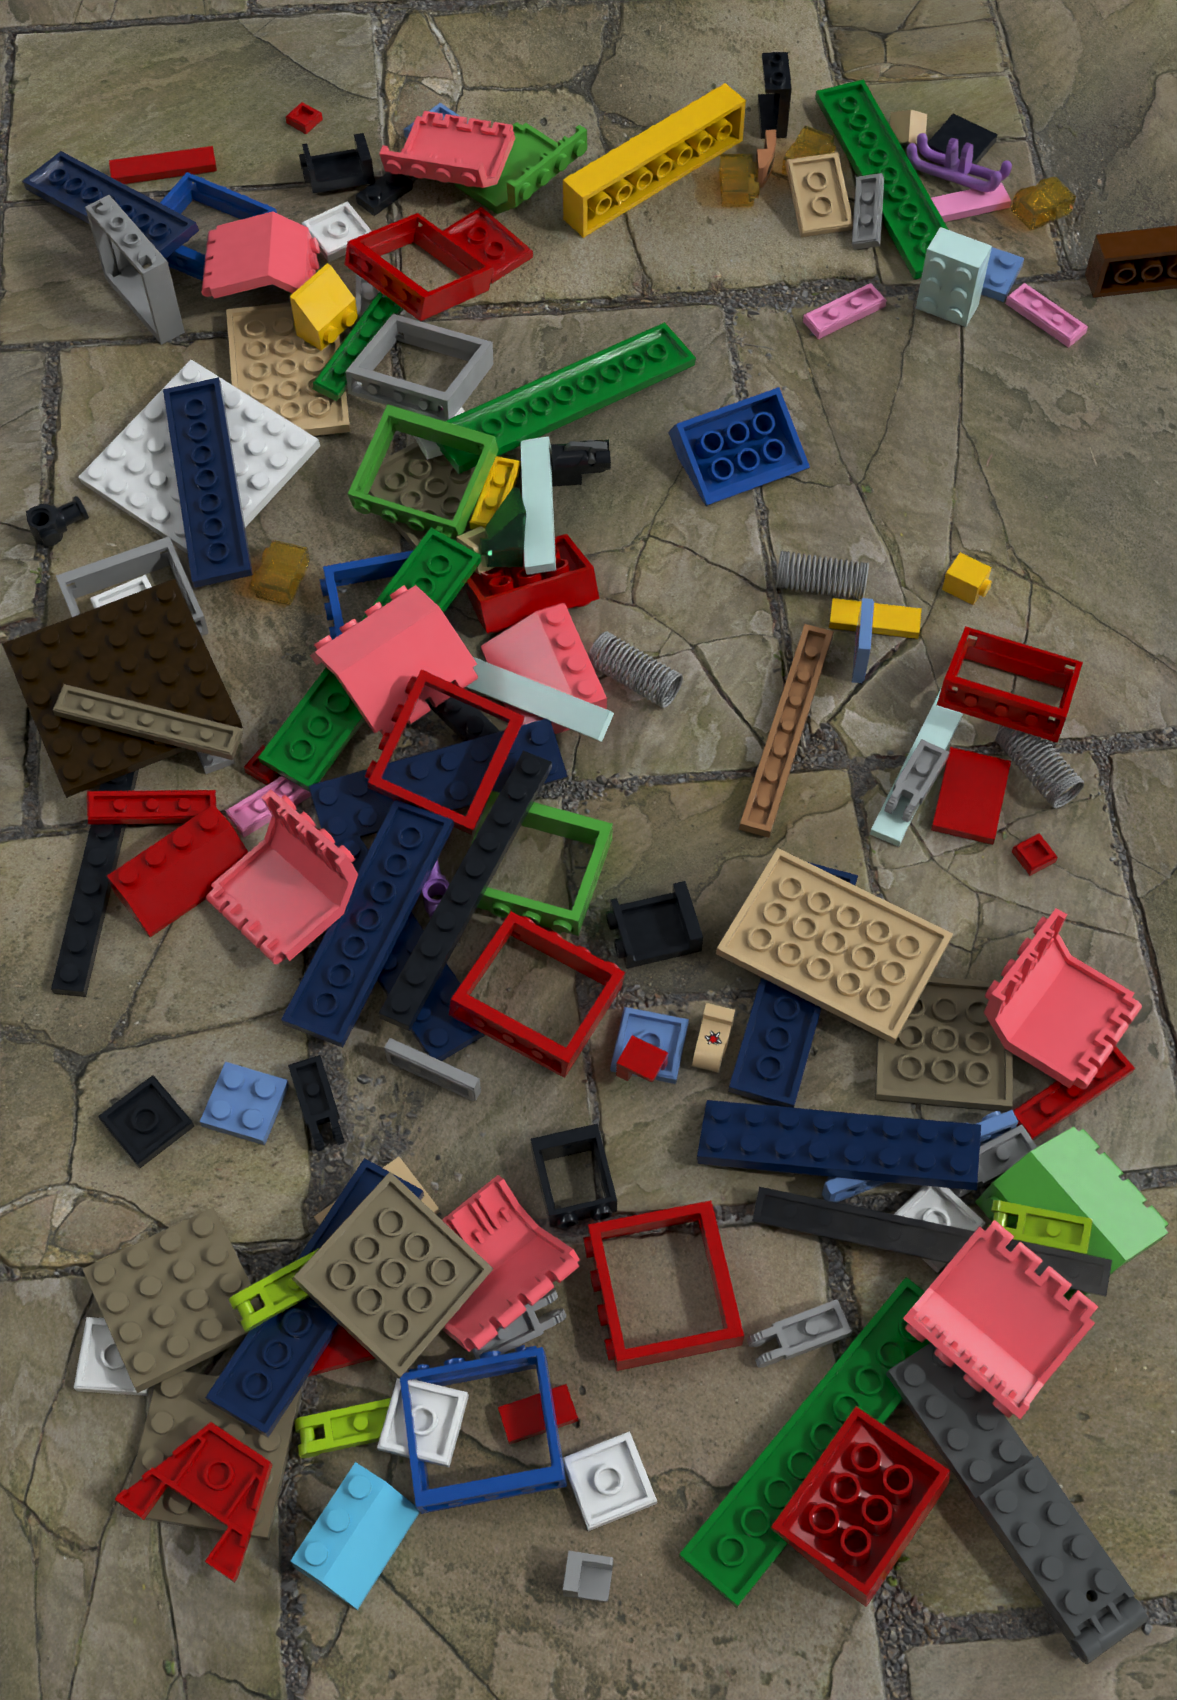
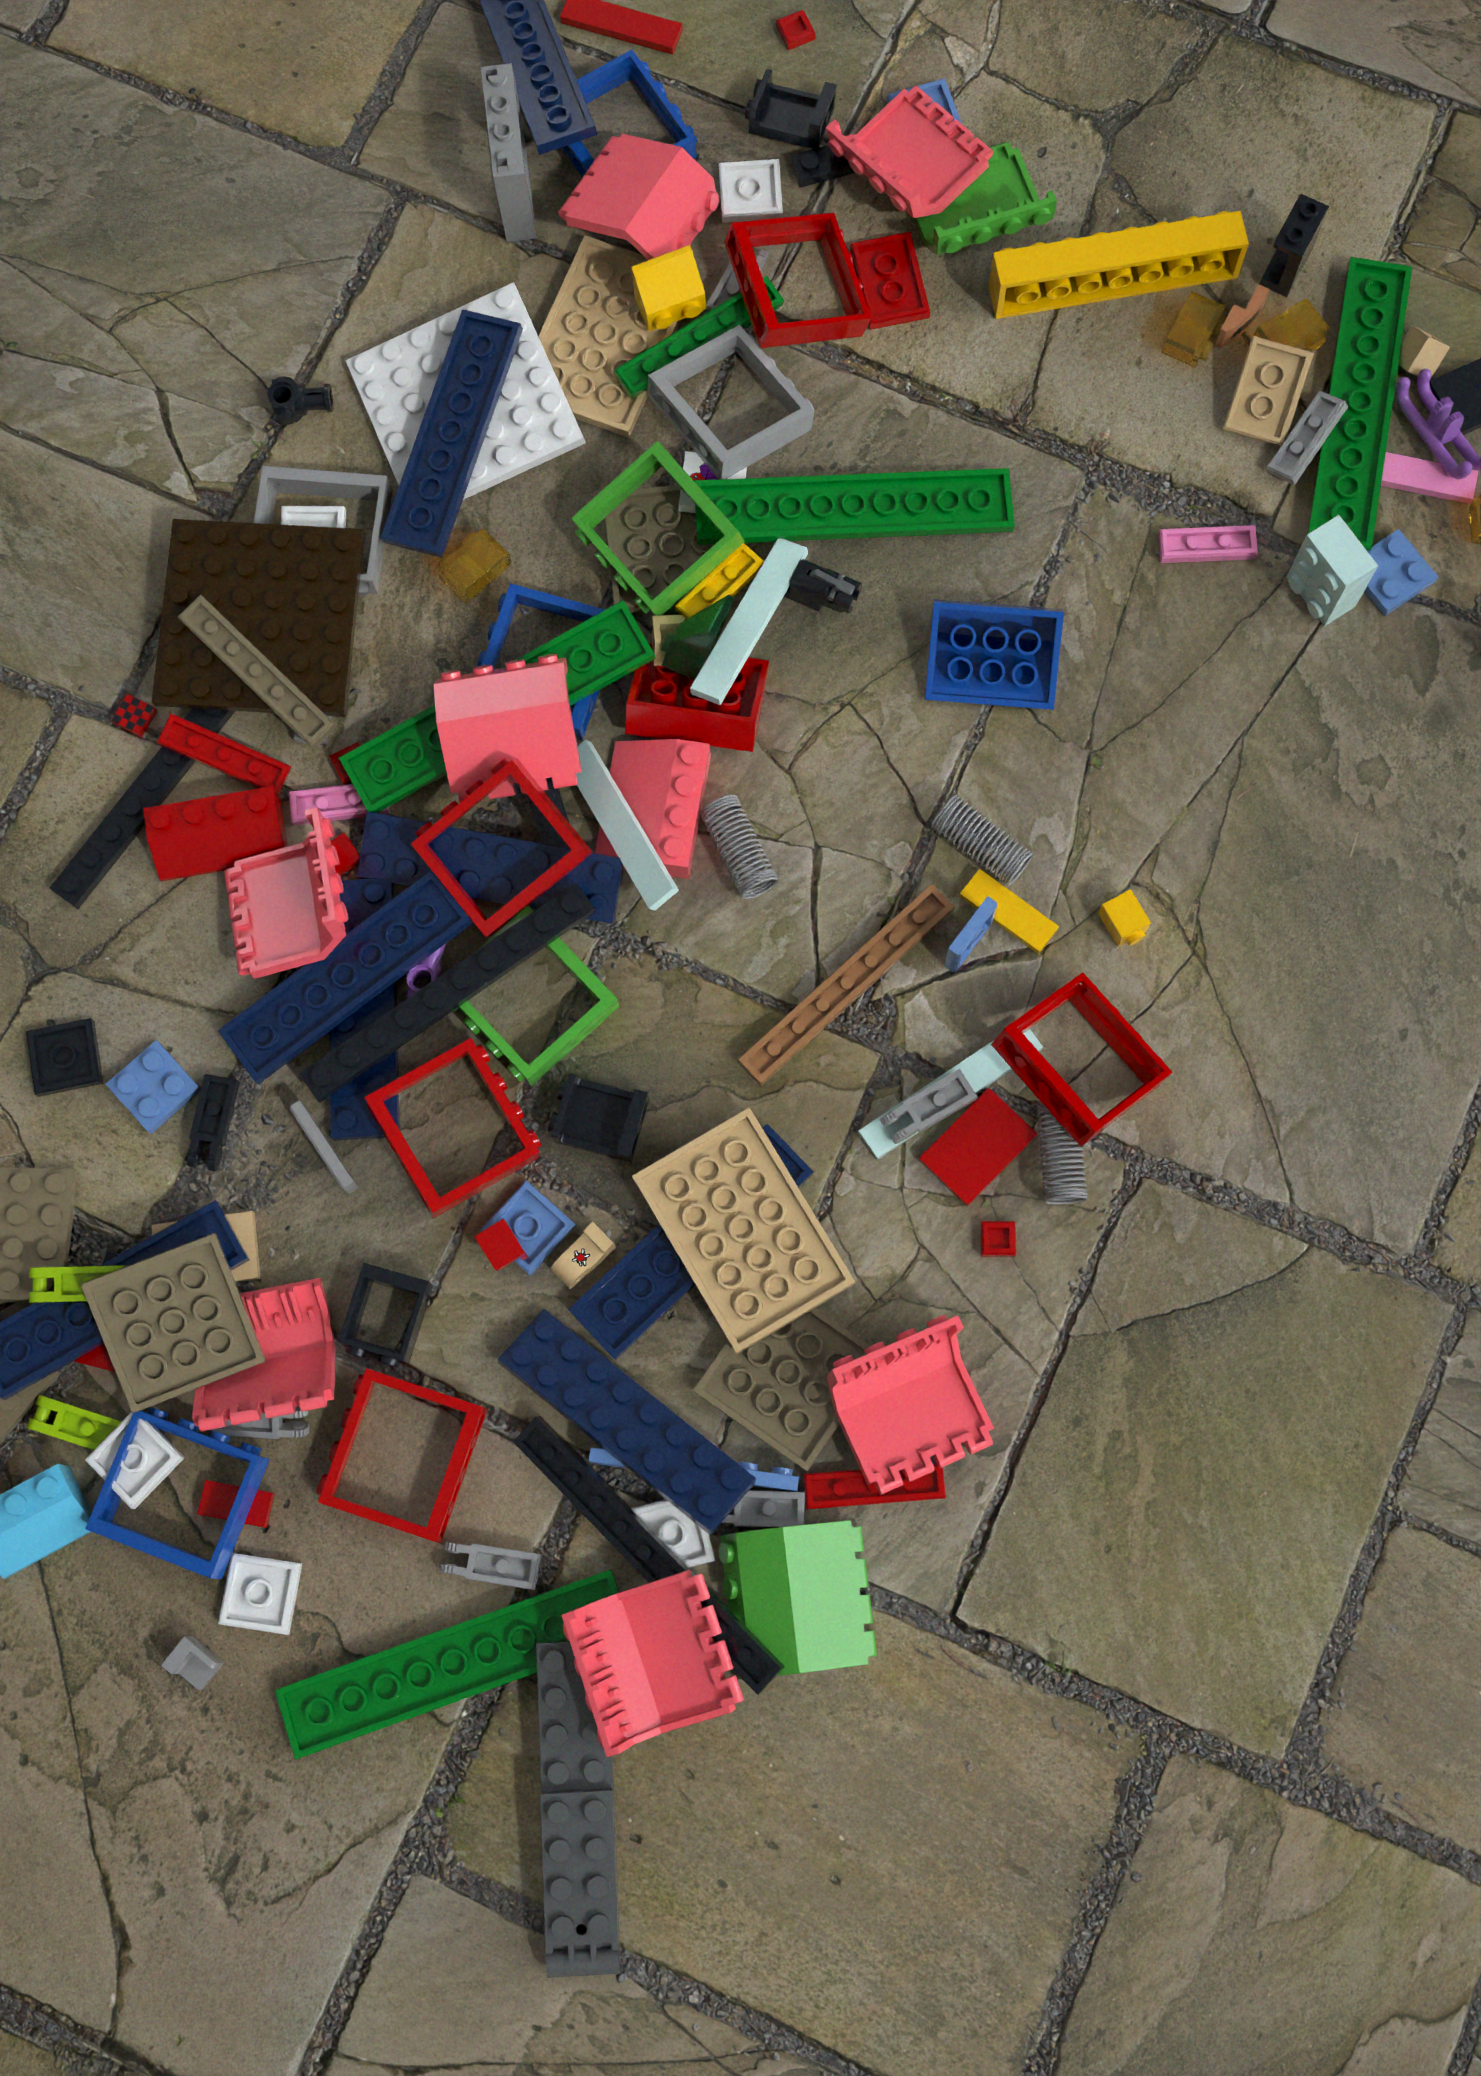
camera: 35 degrees right, 15 degrees up
red slope [771,1407,950,1607] -> none
lime plate [988,1200,1093,1255] -> none
bright pink tile [1005,283,1088,348] -> none
none -> red tile [111,694,157,738]

